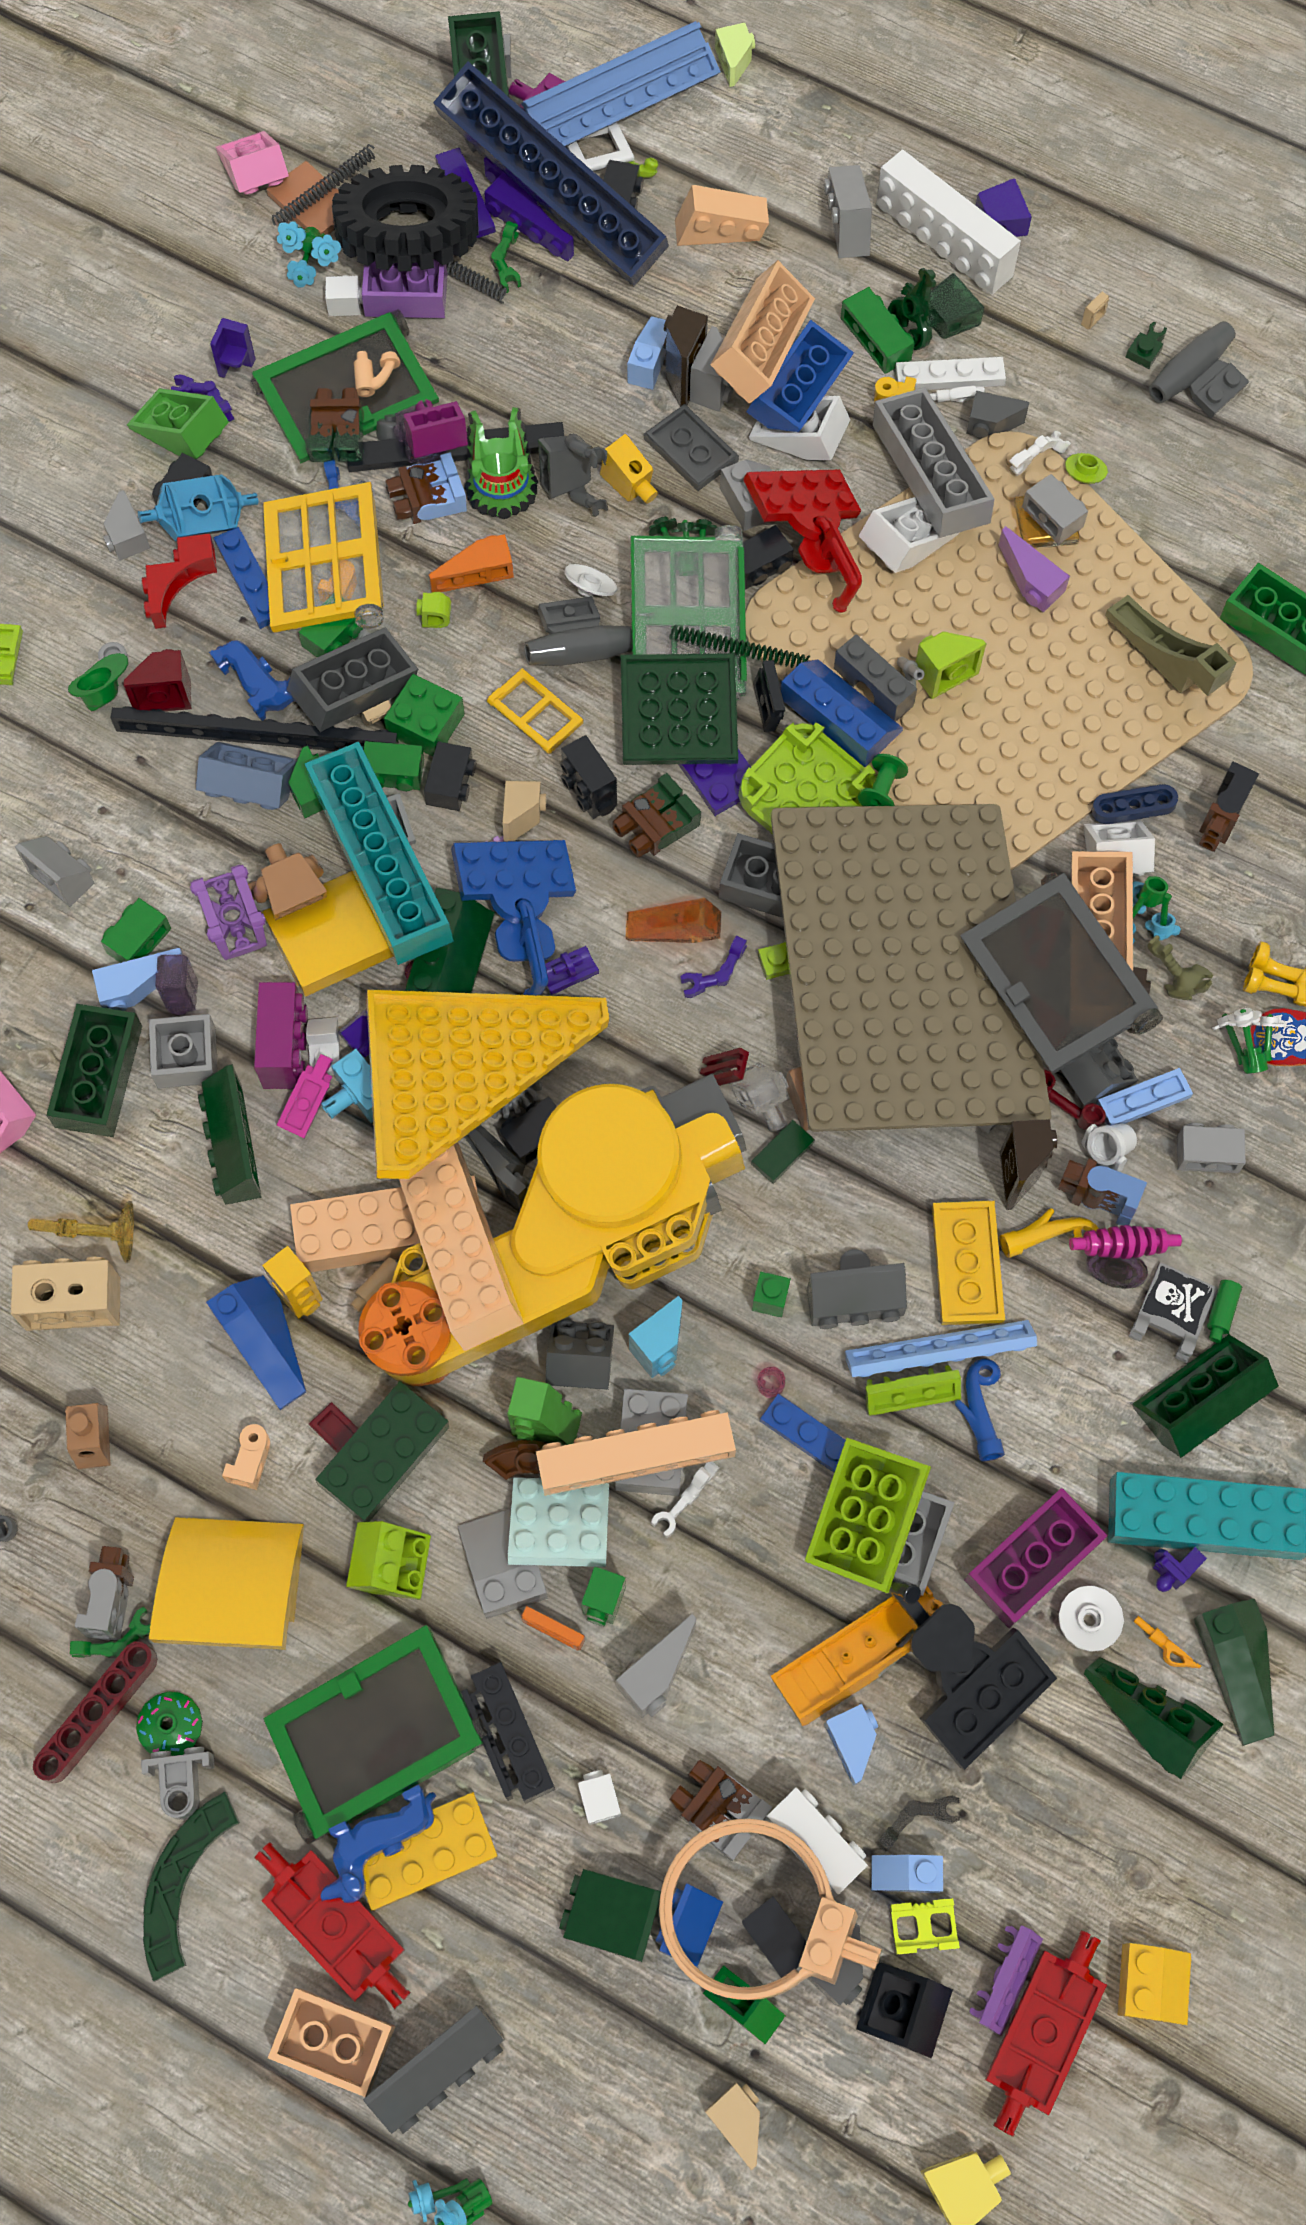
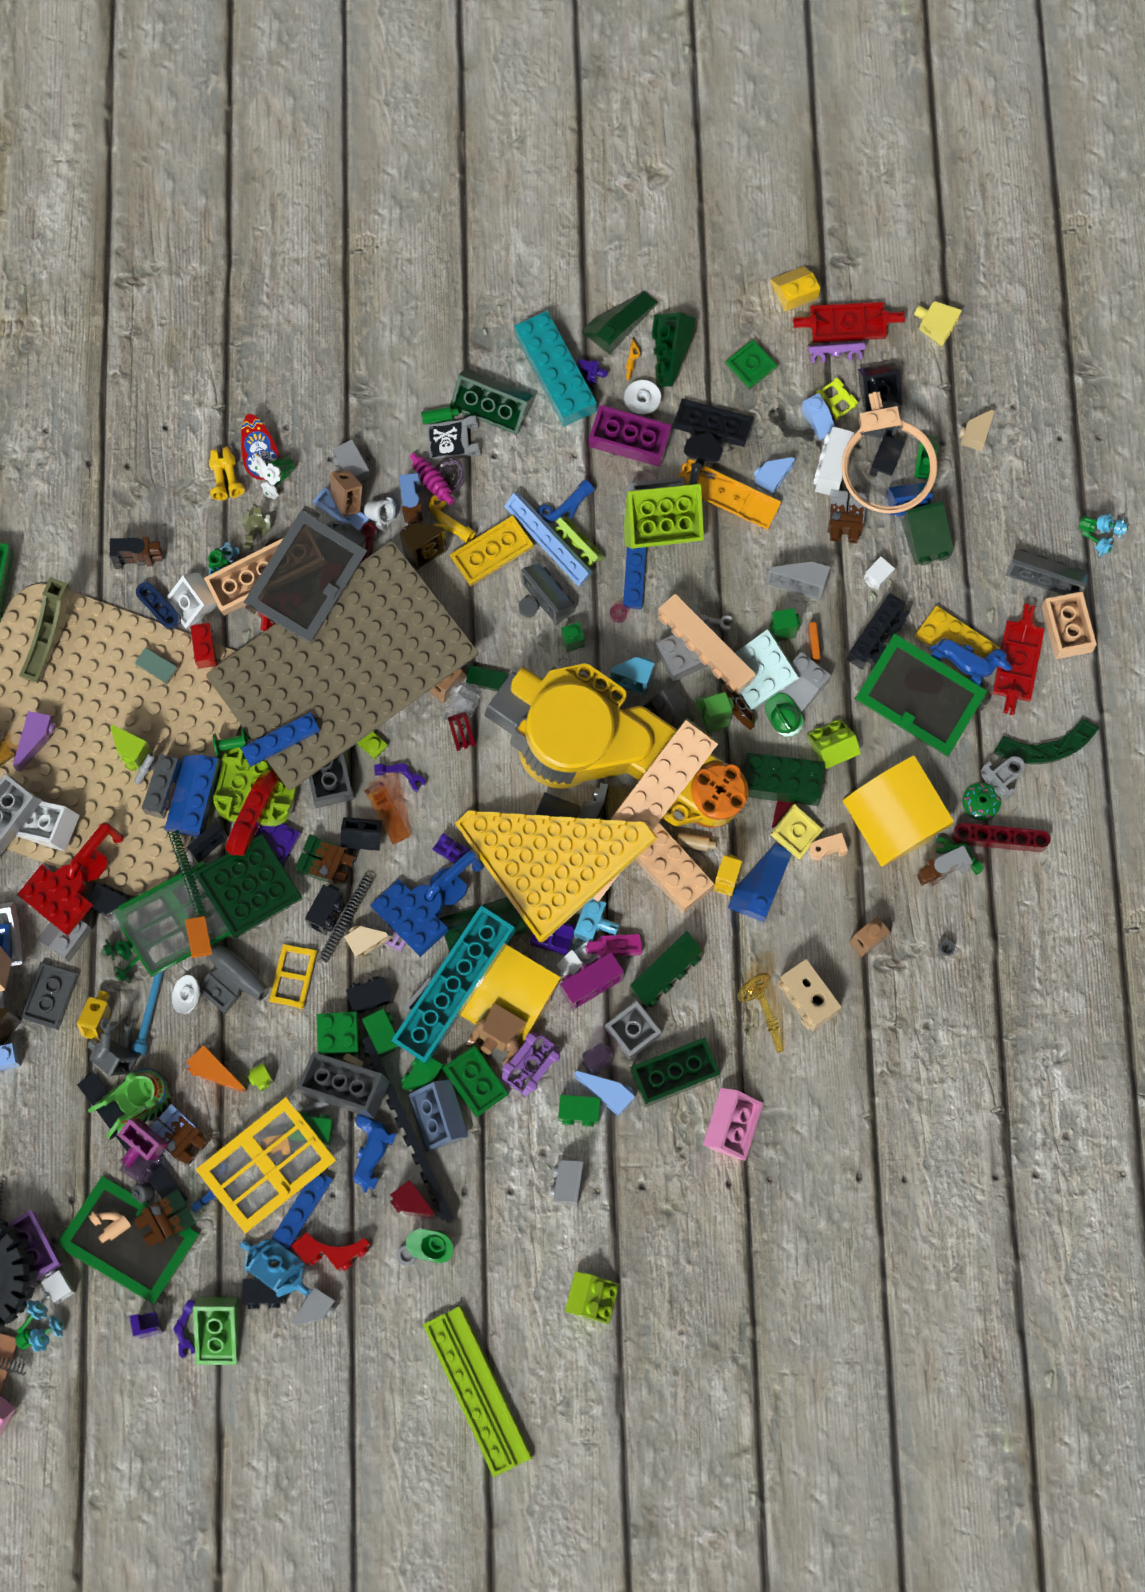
camera: 120 degrees left, 5 degrees up
none -> dark azure piece [131,971,163,1055]
none -> sand green tile [135,648,178,684]
none -> orange tile [185,916,212,958]
none -> red brick [190,623,217,669]
none -> red brick [226,769,280,855]
none -> blue plate [241,712,320,767]
none -> dark grey piece [319,876,373,963]
none -> medium nougat torso [330,470,362,517]
none -> black brick [341,817,382,851]
none -> green tile [442,1045,509,1117]
none -> green plate [725,339,778,390]
none -> green piece [765,693,803,737]
none -> light yellow plate [770,804,823,859]

